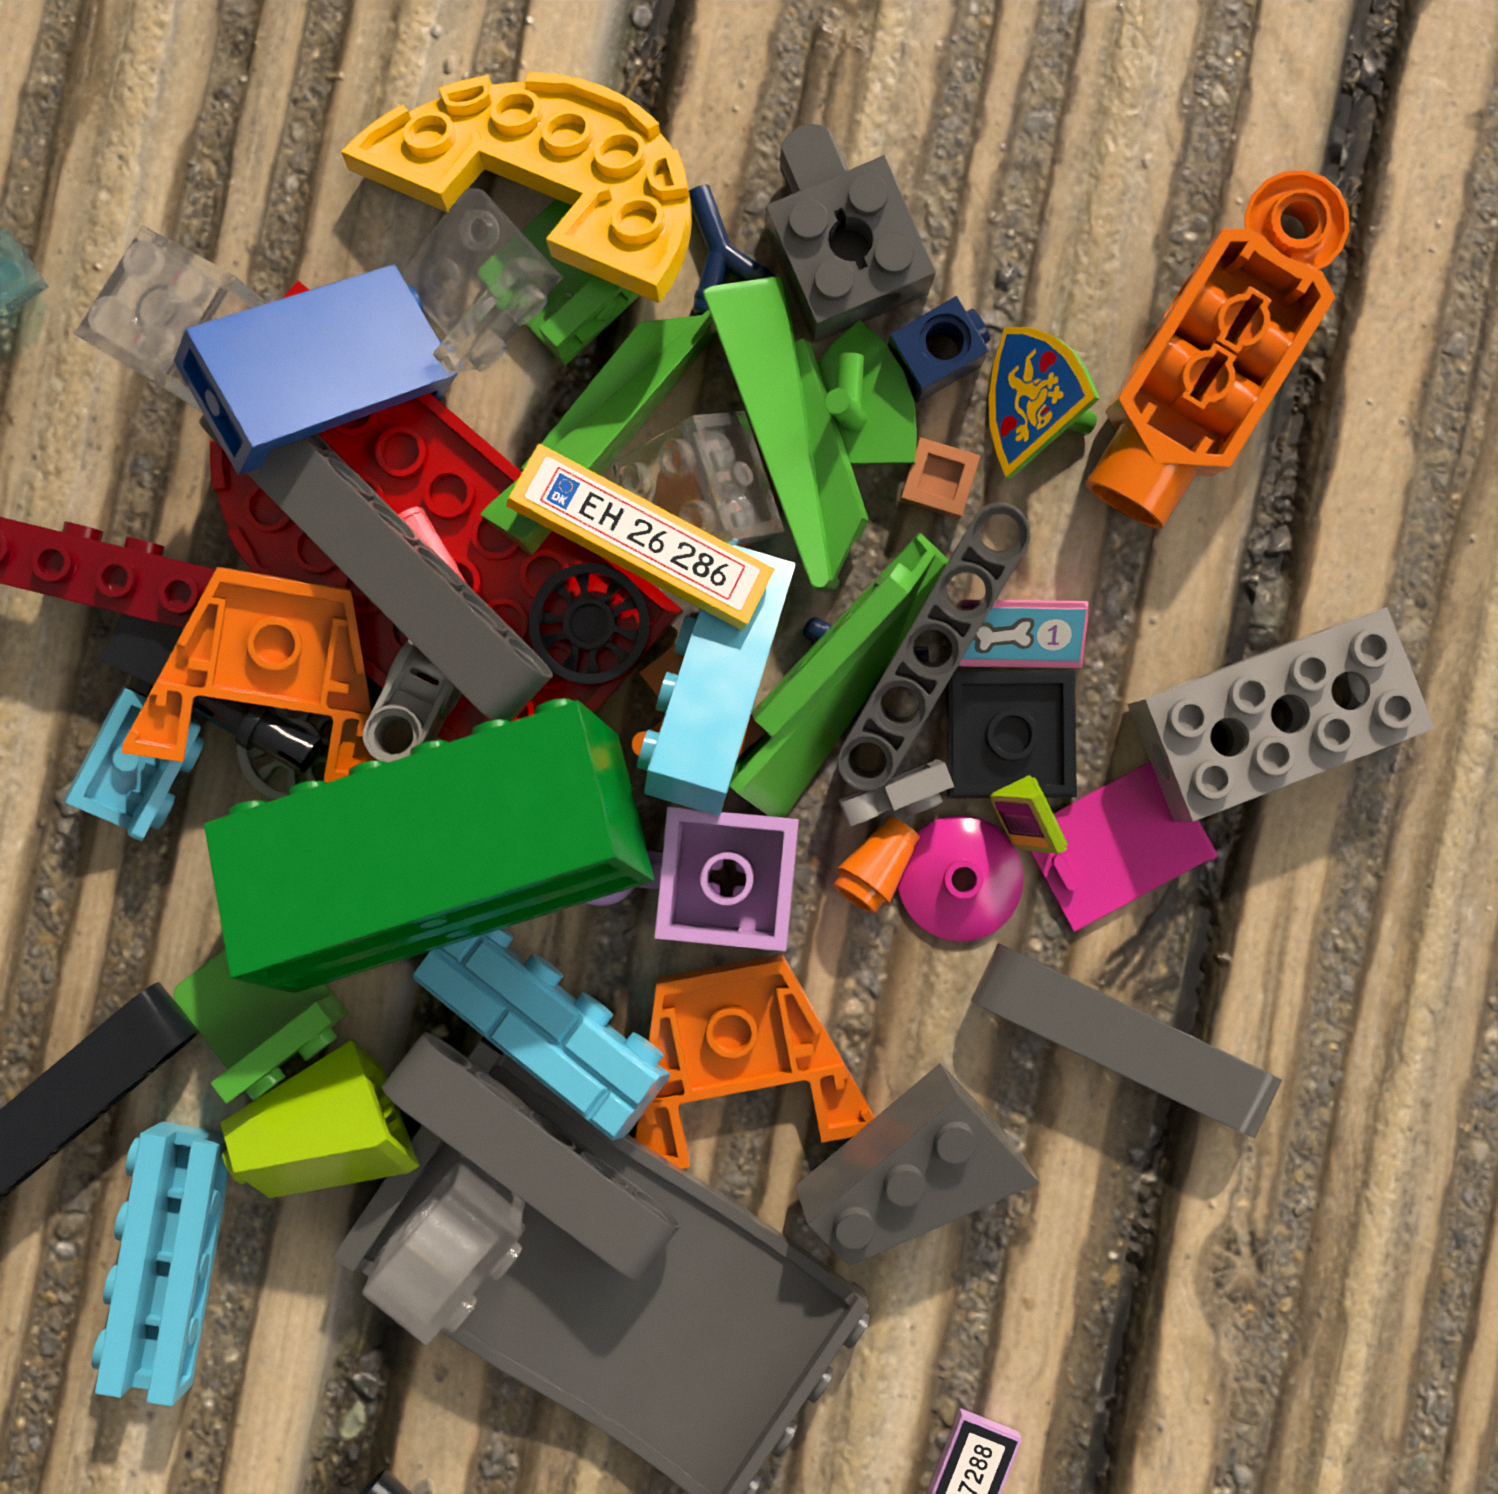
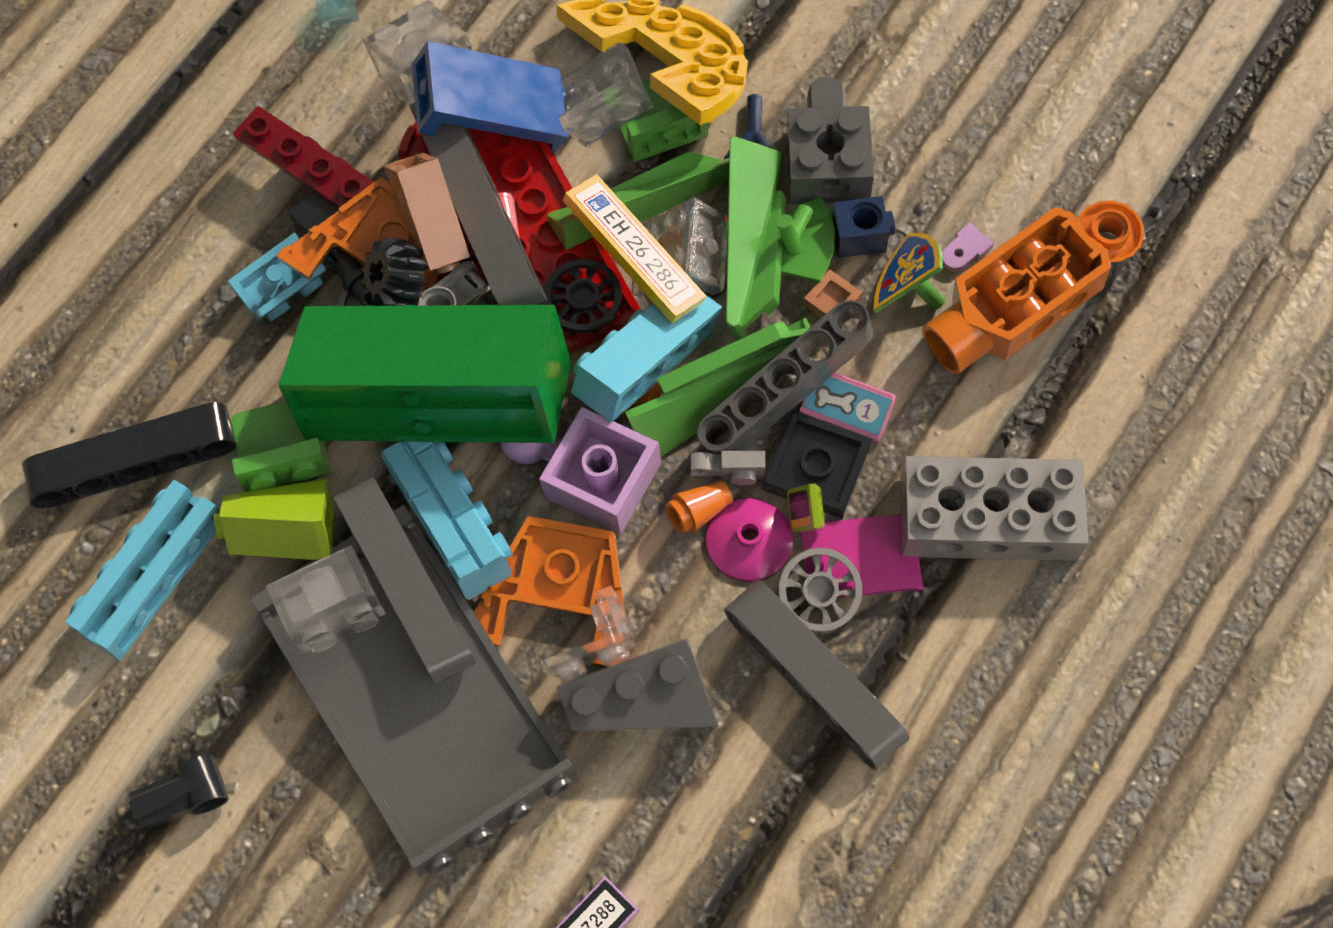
camera: 25 degrees right, 20 degrees down
none -> black gear [361,238,428,306]
none -> nougat slope [384,152,470,274]
none -> clear bracket [539,586,637,682]
none -> light grey wheel [778,548,862,632]
none -> lavender piece [942,223,994,273]

